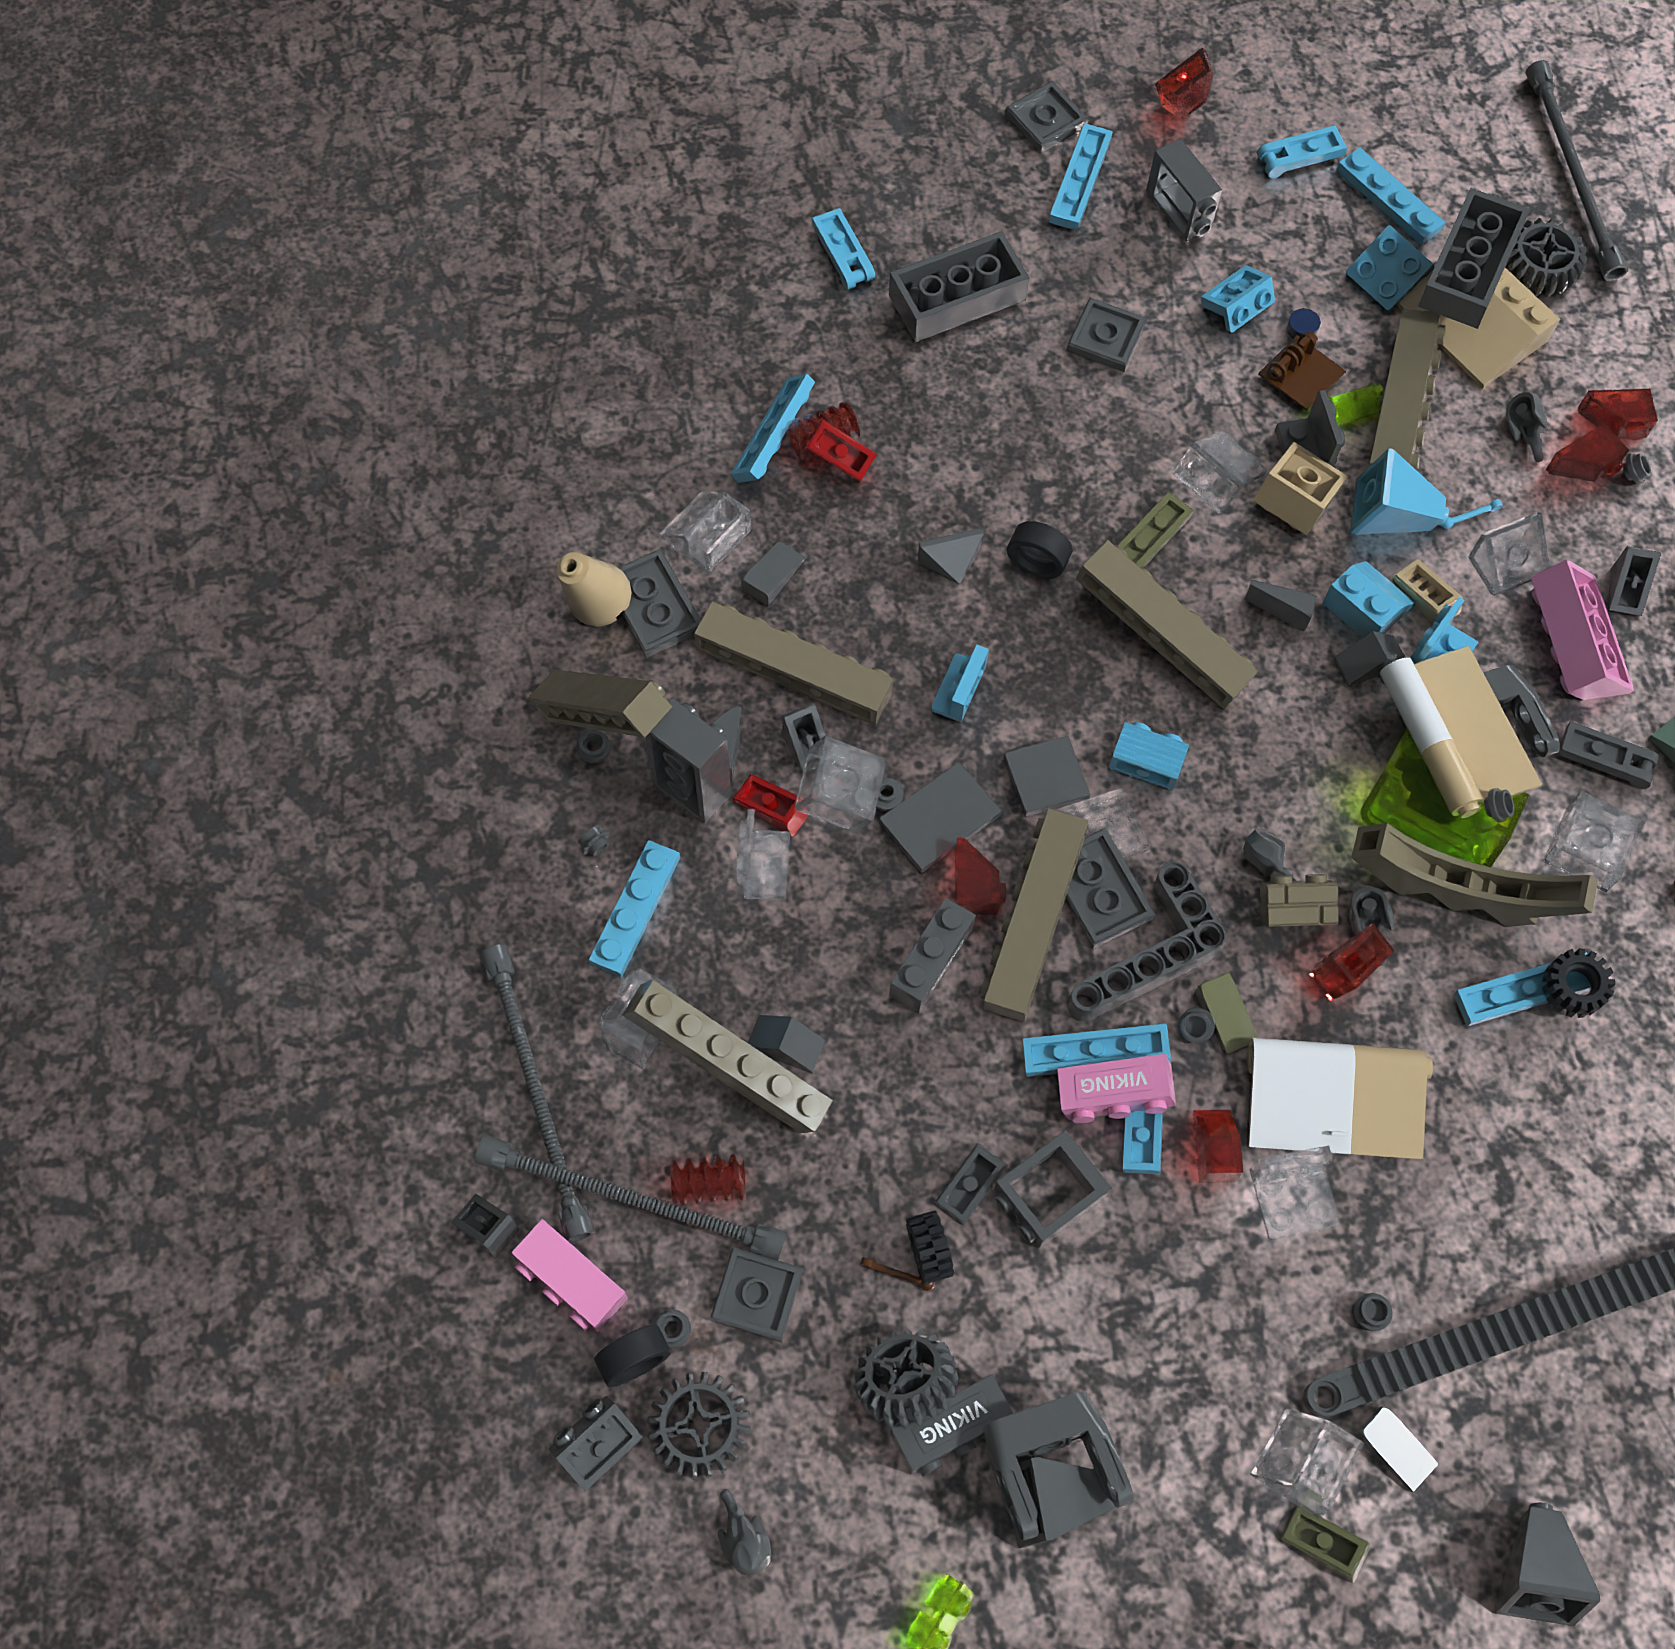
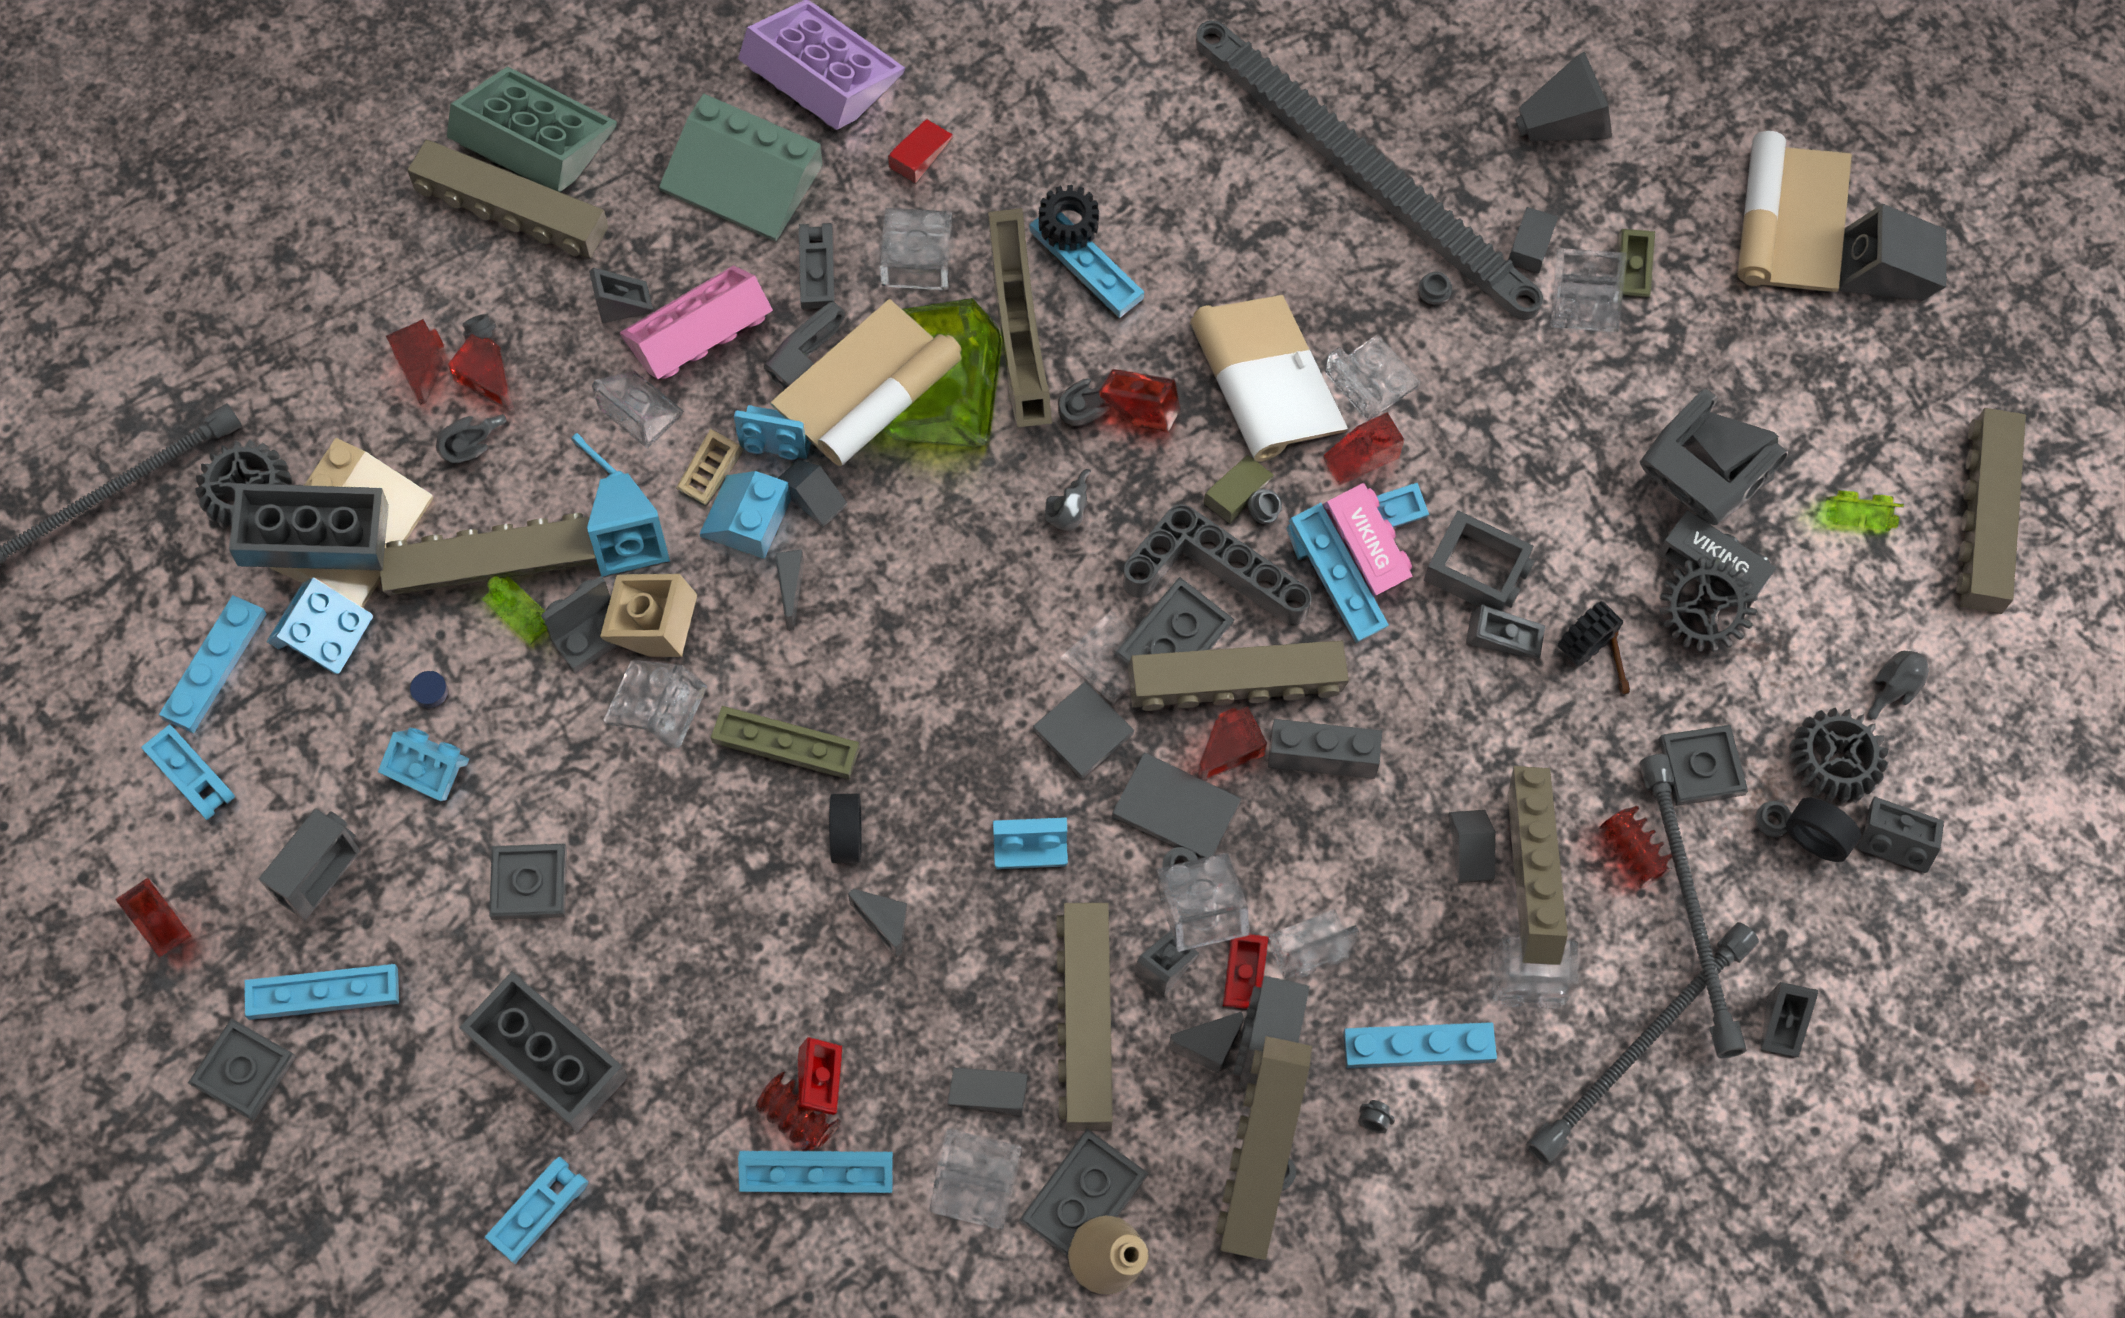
camera: 115 degrees left, 0 degrees up
bright pink brick [511,1219,628,1333] -> none
dark tan brick [1076,540,1258,709] -> none
medium azure brick [1109,722,1189,790] -> none
reddish brown hinge [1258,331,1346,411] -> none
dark tan brick [1260,874,1338,927] -> none
dark grey plate [1484,788,1514,823] -> none

